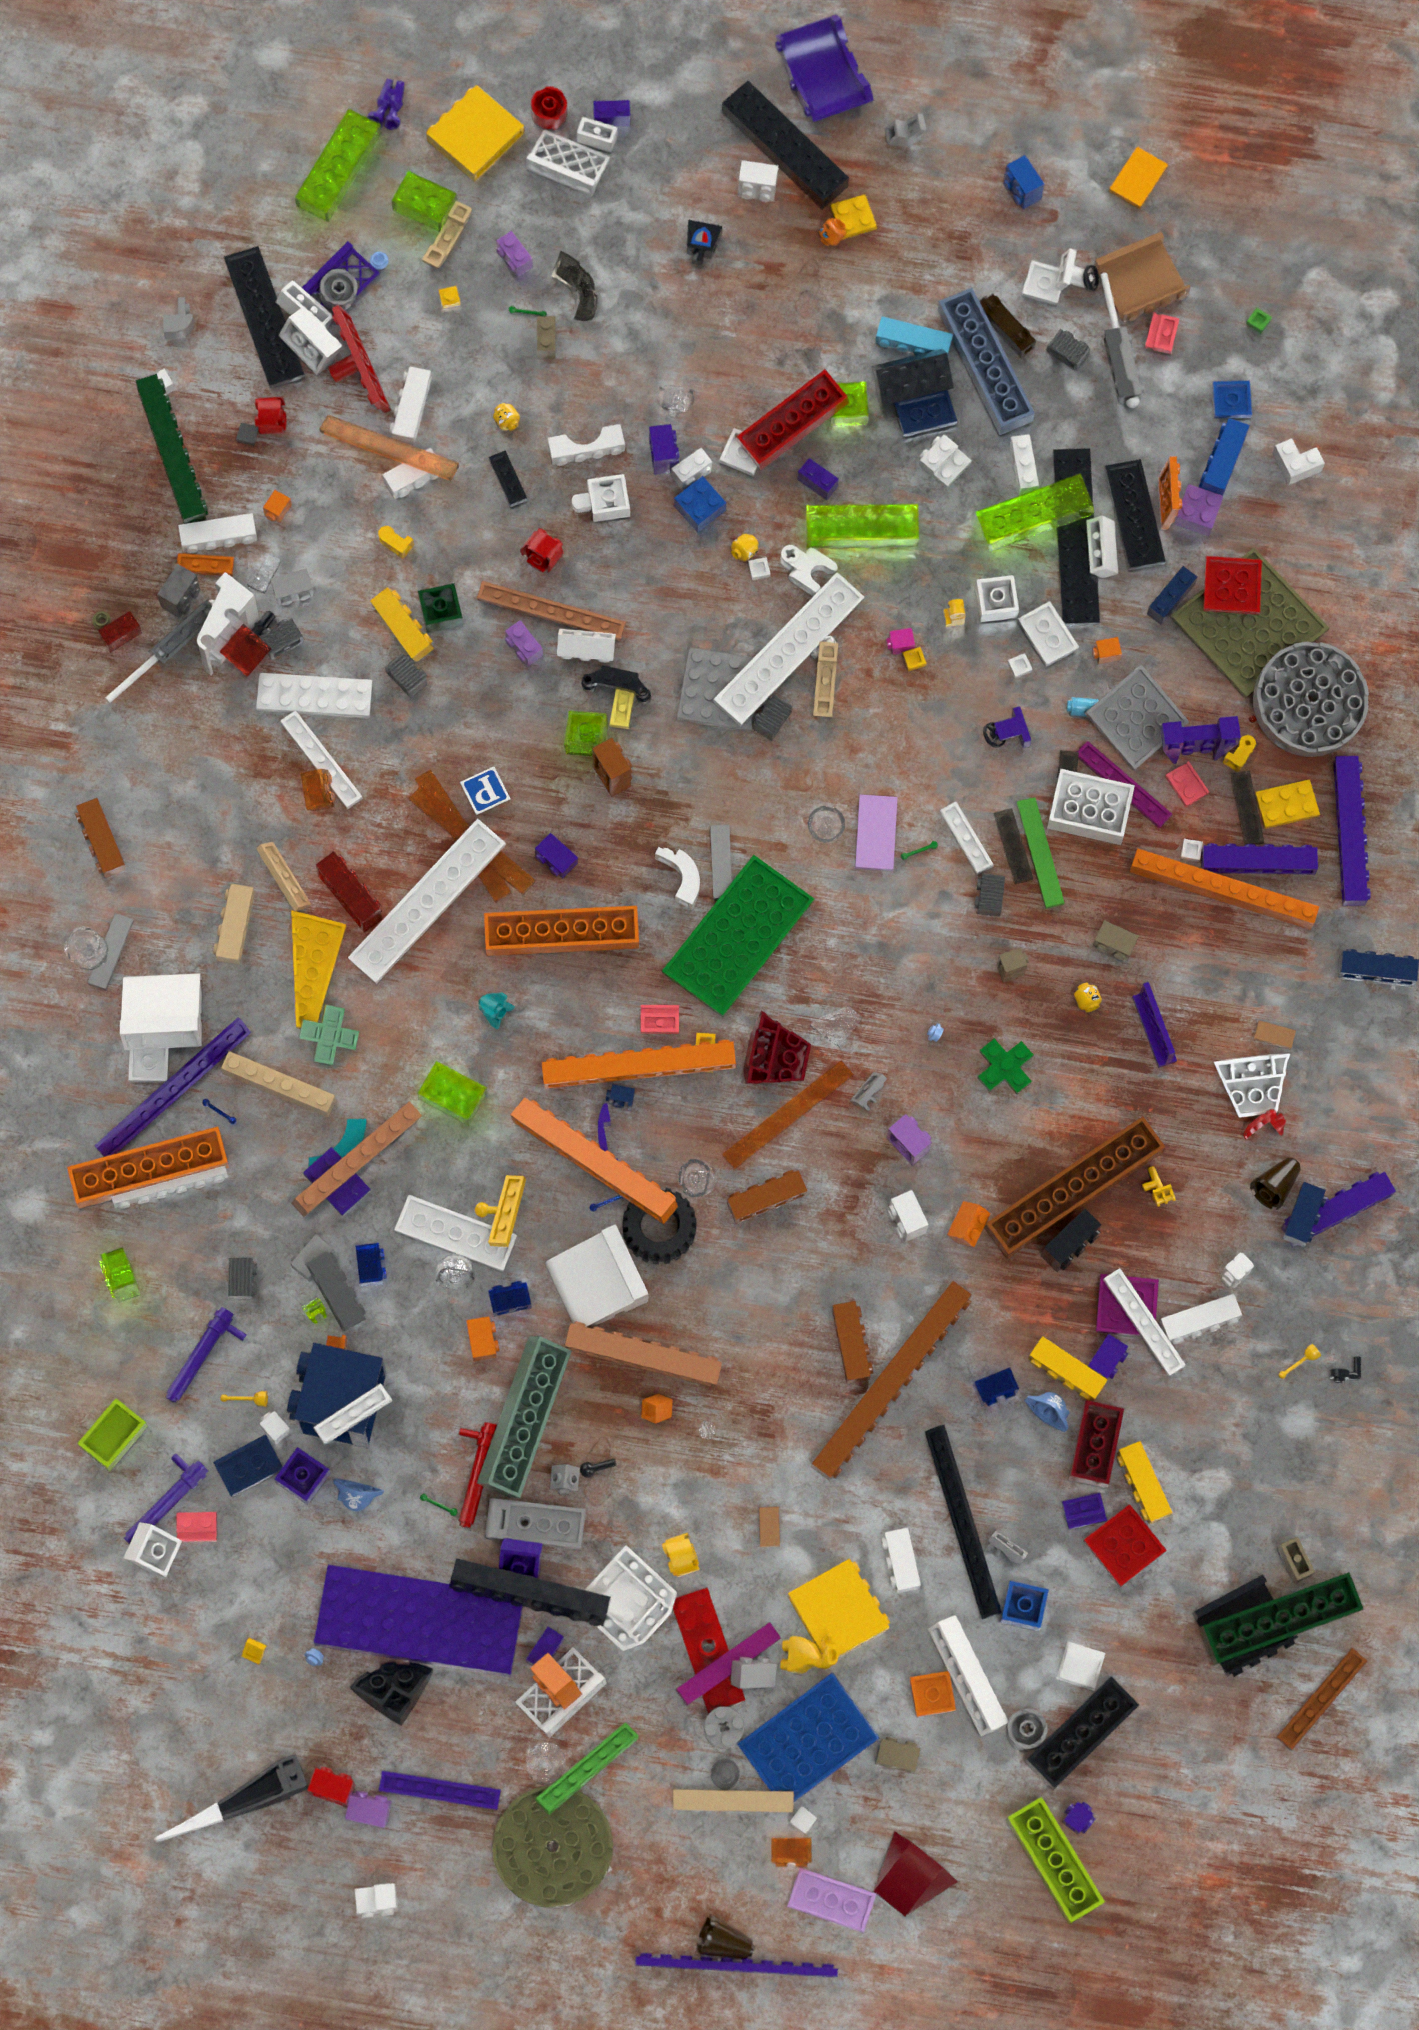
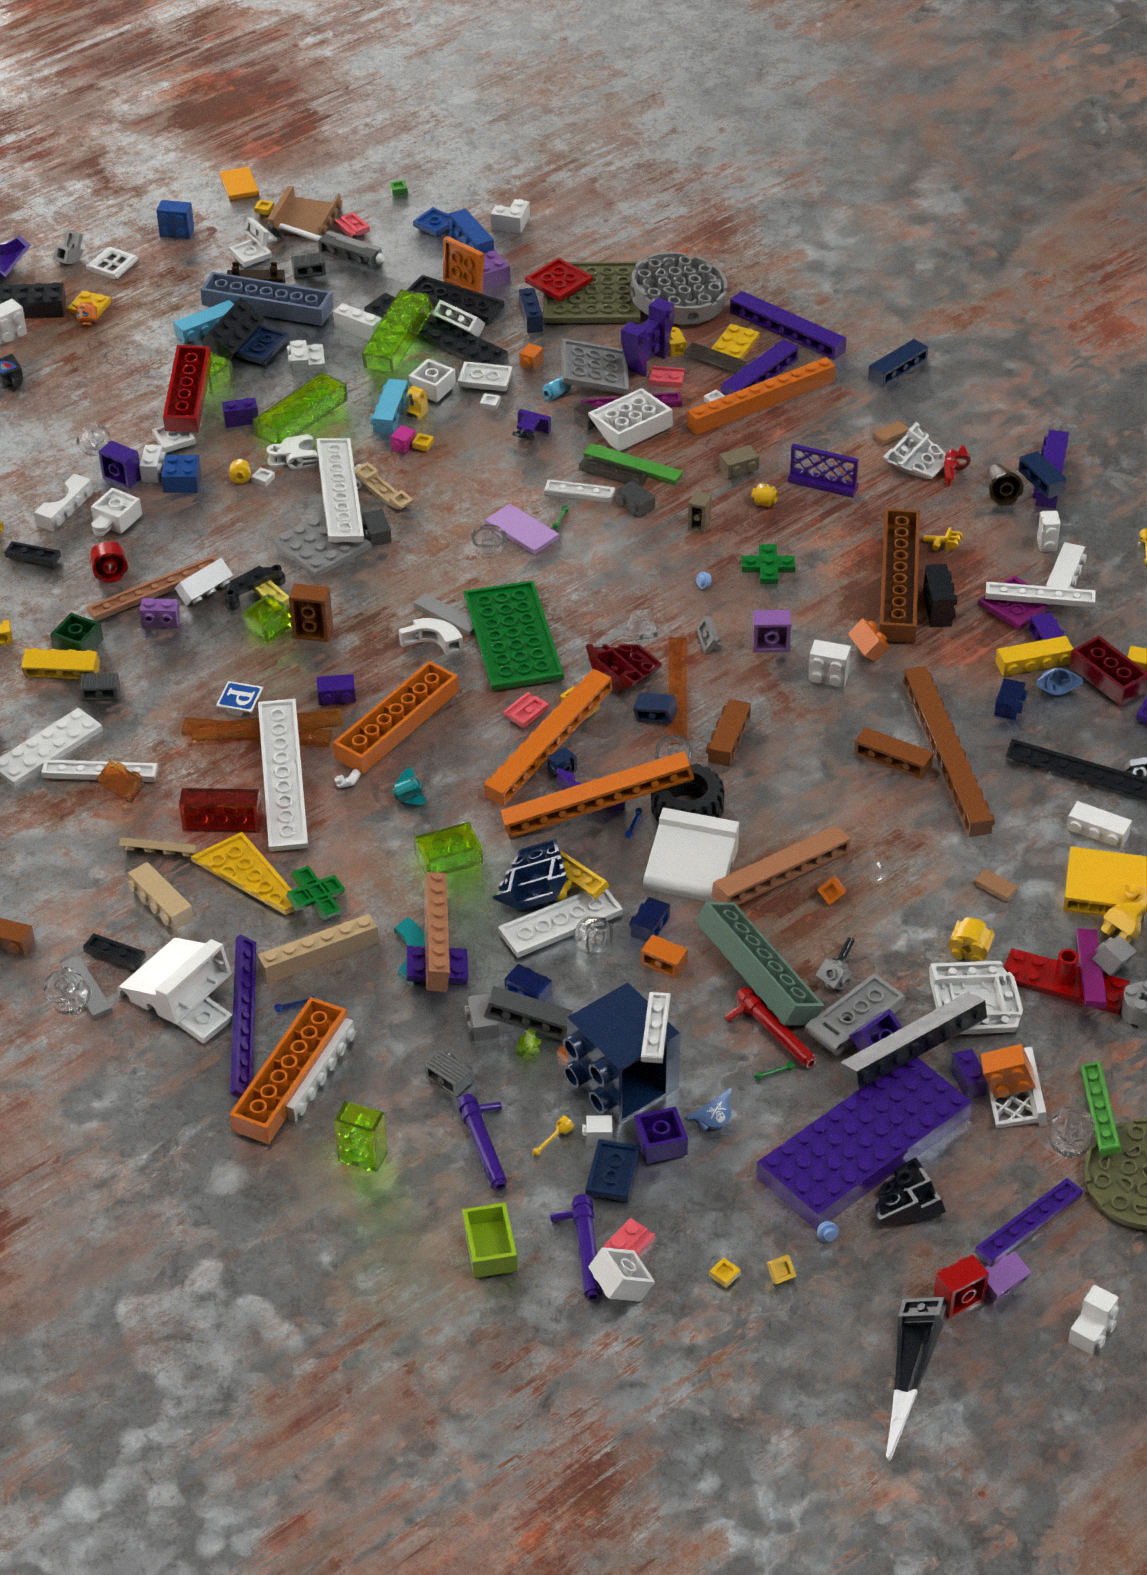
camera: 45 degrees left, 30 degrees down
none -> black plate [83,933,146,971]
none -> white piece [86,247,139,280]
none -> yellow plate [254,200,274,215]
none -> white arm [334,769,361,789]
none -> medium azure brick [370,378,408,434]
none -> dark blue wedge [492,839,567,910]
none -> dark blue brick [633,693,678,724]
none -> yellow plate [709,1257,741,1288]

